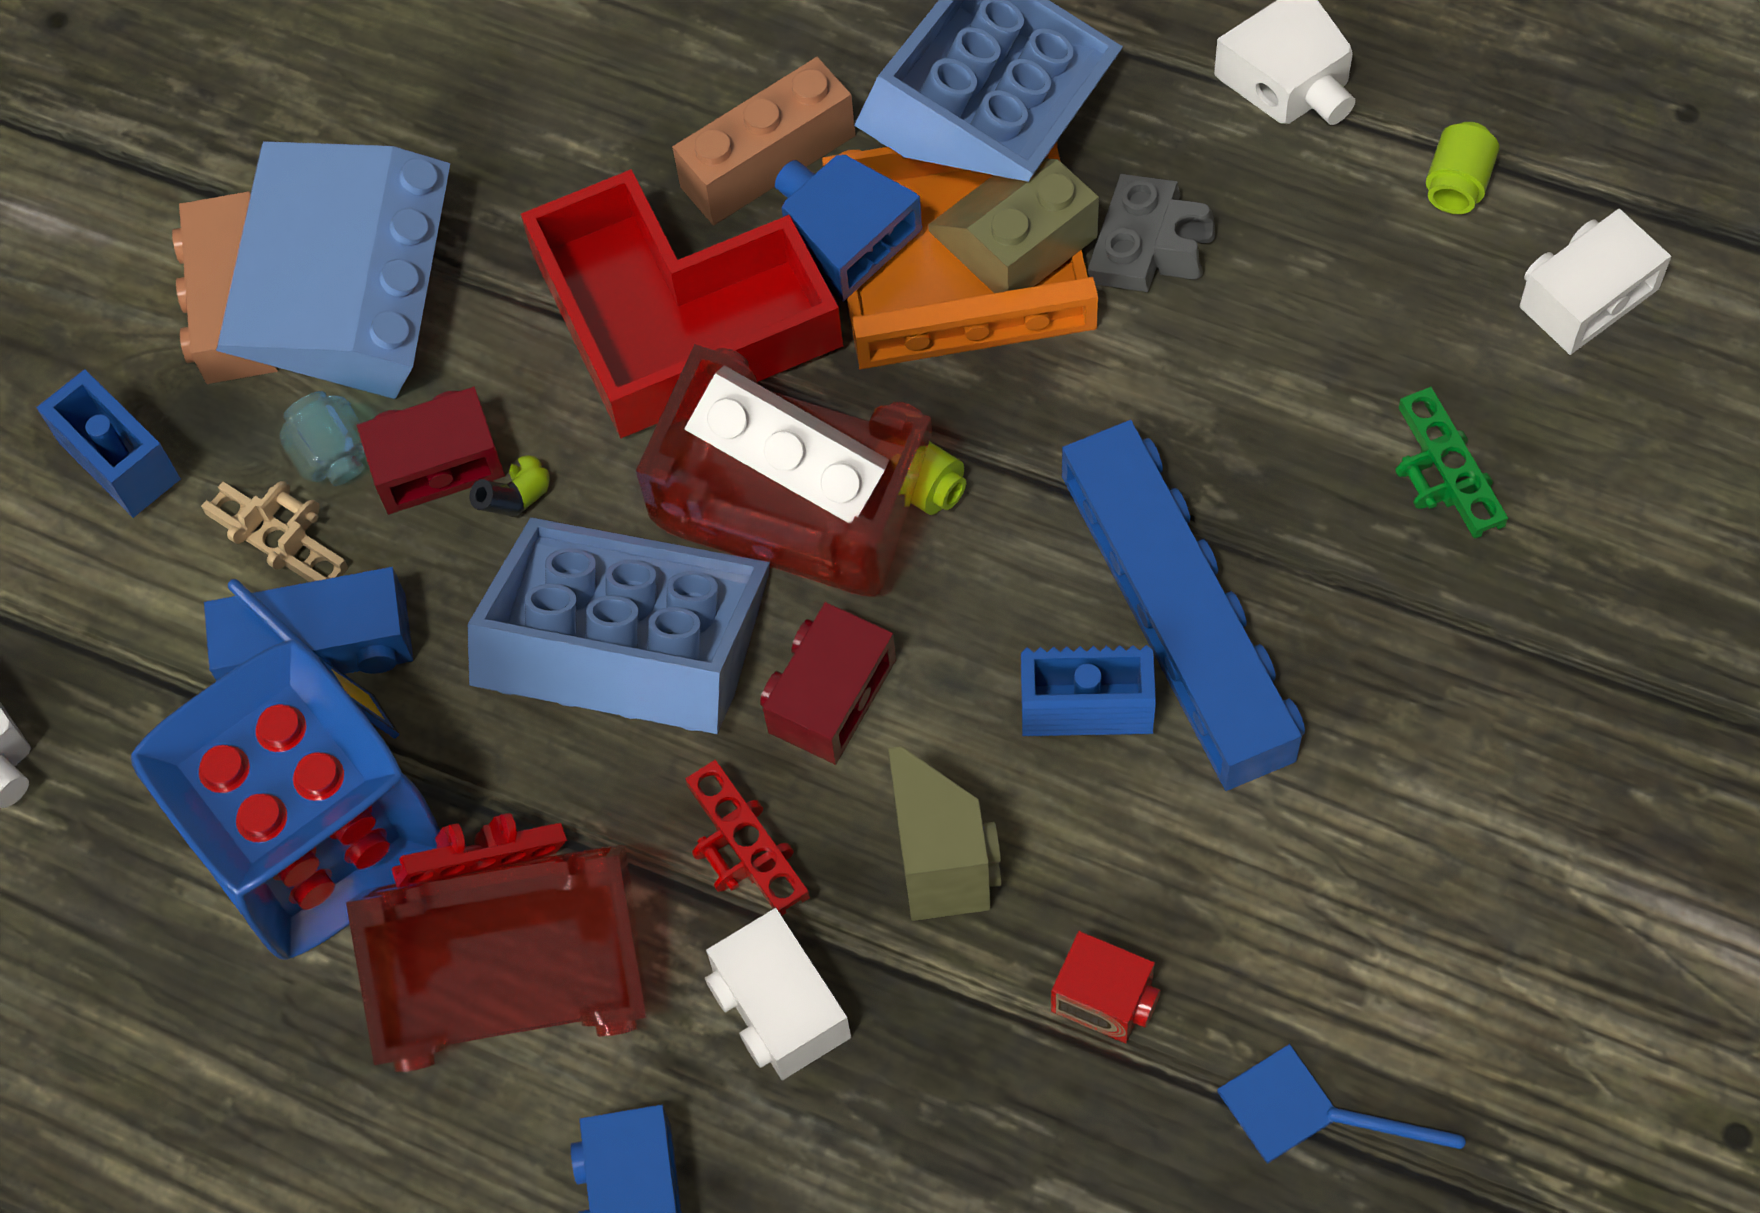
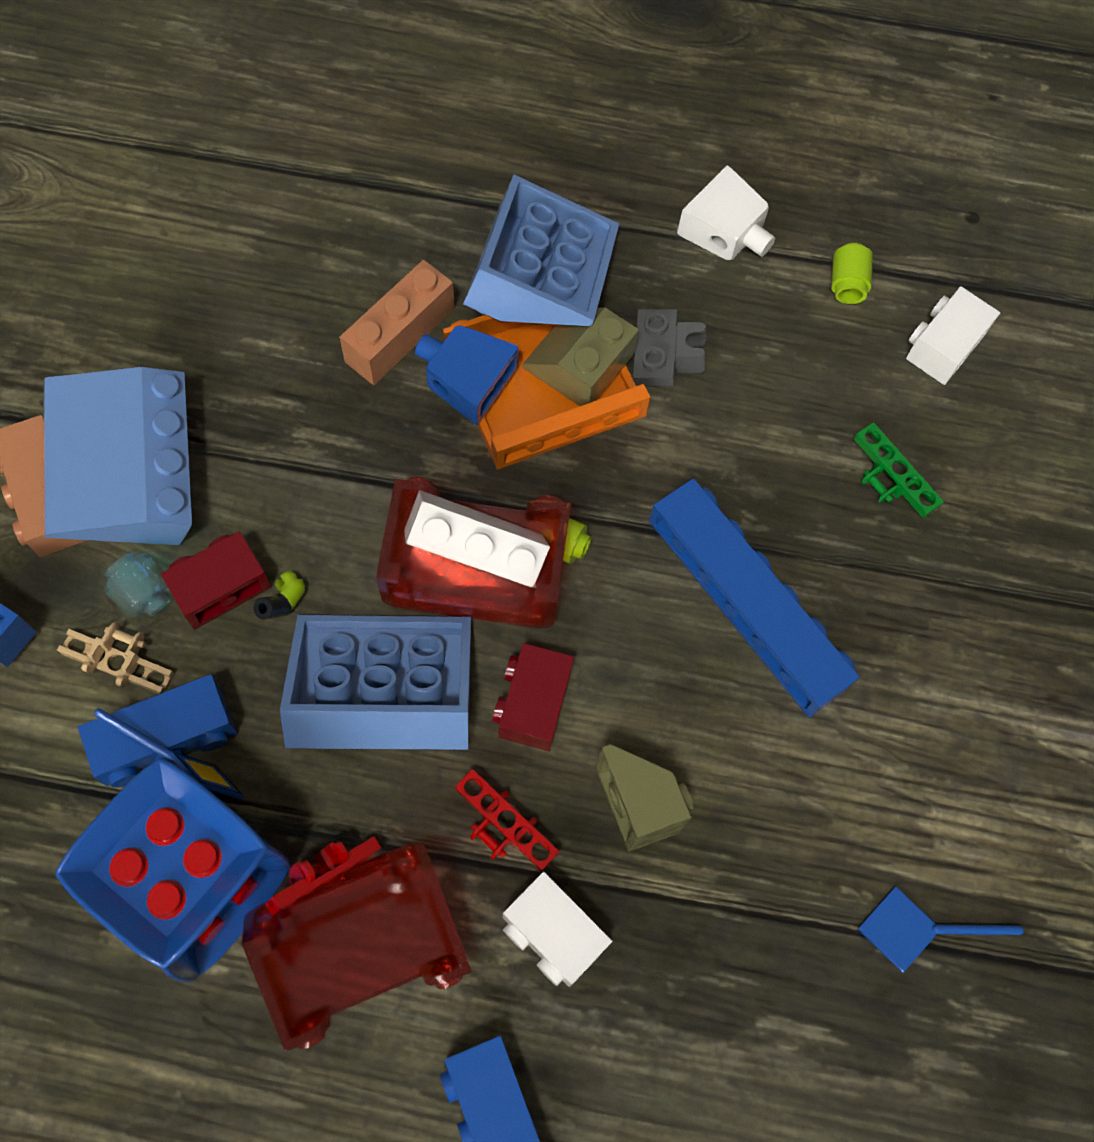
camera: 25 degrees left, 5 degrees up
red piece [521,169,843,439] -> none
blue brick [1021,645,1155,736] -> none
red brick [1051,931,1161,1044] -> none

